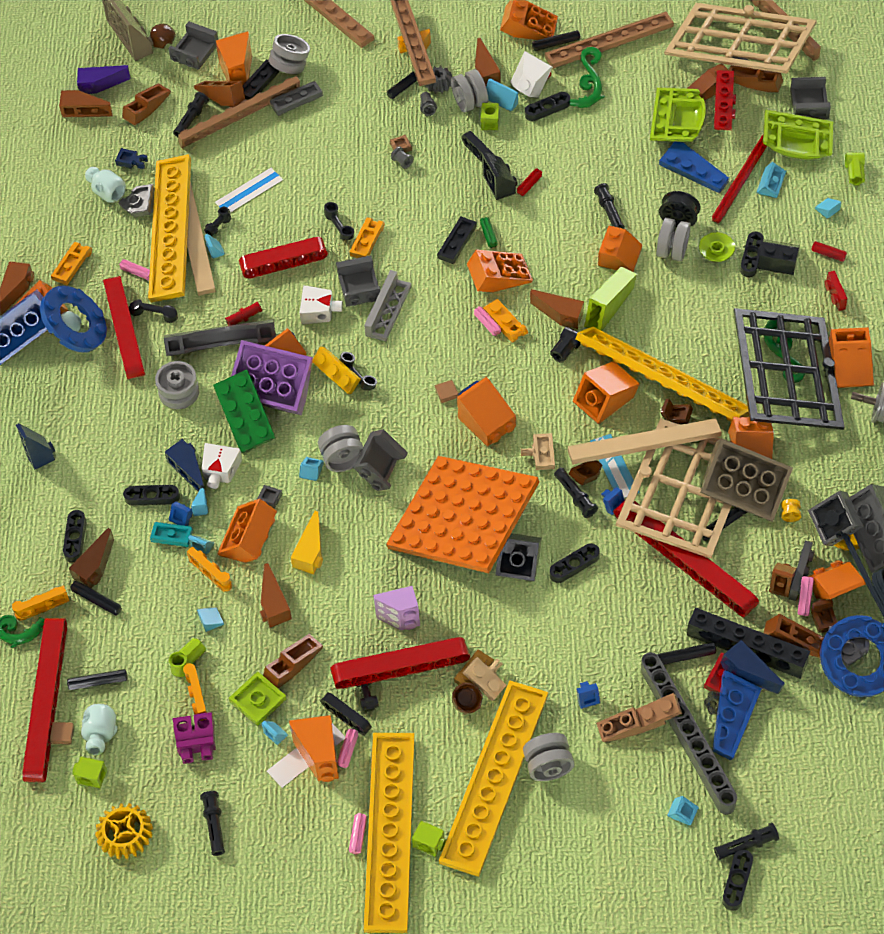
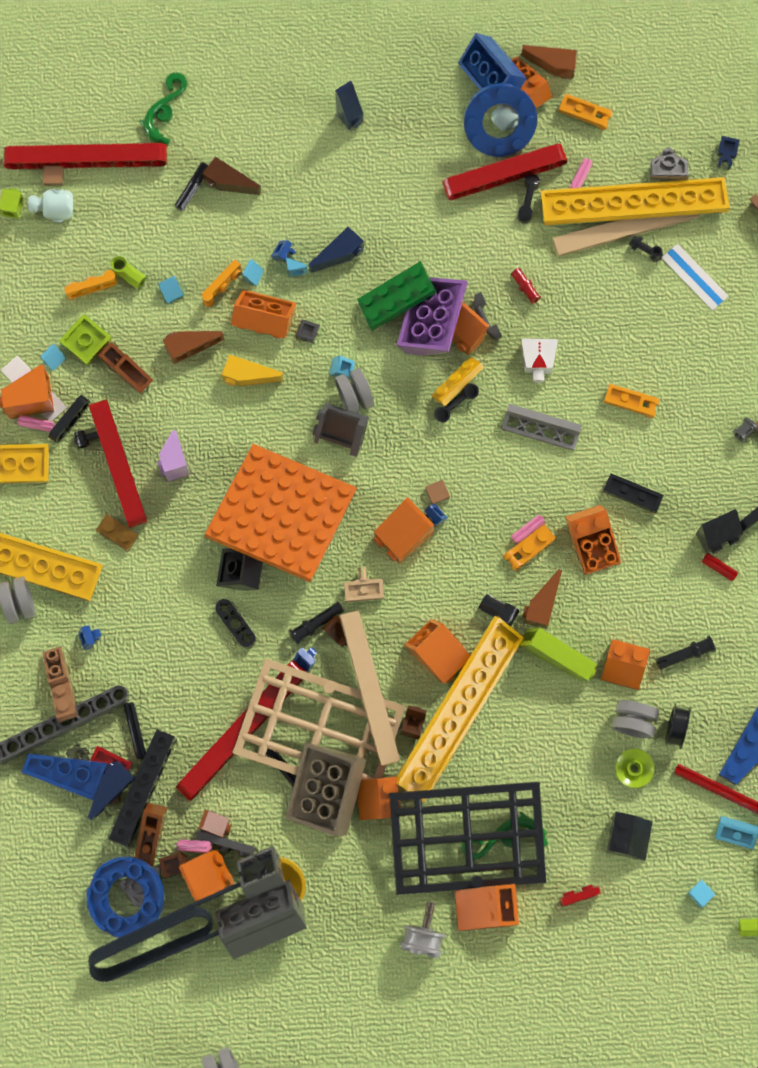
camera: 85 degrees right, 20 degrees up
light orange plate [12,585,70,621] -> none
black beam [63,510,86,563] -> none
black axle [67,669,128,690] -> none
light aqua piece [85,167,126,203] -> none
black beam [123,485,180,506] -> none
teal plate [150,522,193,547] -> none
light grey wheel [155,361,199,409] -> none
dark grey arch [164,319,276,356] -> none
magenta hips [172,712,216,764] -> none
white torso [202,443,242,489] -> none
medium azure slope [205,234,225,259] -> none
red beam [239,237,328,279] -> none
black bar [324,202,354,240] -> none
dark grey panel [336,256,381,307] -> none
reddish brown hair [452,683,483,714] -> none
tan plate [463,657,507,701] -> none
green axle [480,217,498,248] -> none
medium azure sticker [590,434,639,498] -> none
black beam [740,231,764,277] -> none
yellow wheel [781,499,801,522] -> none
red axle [811,241,847,262] -> none

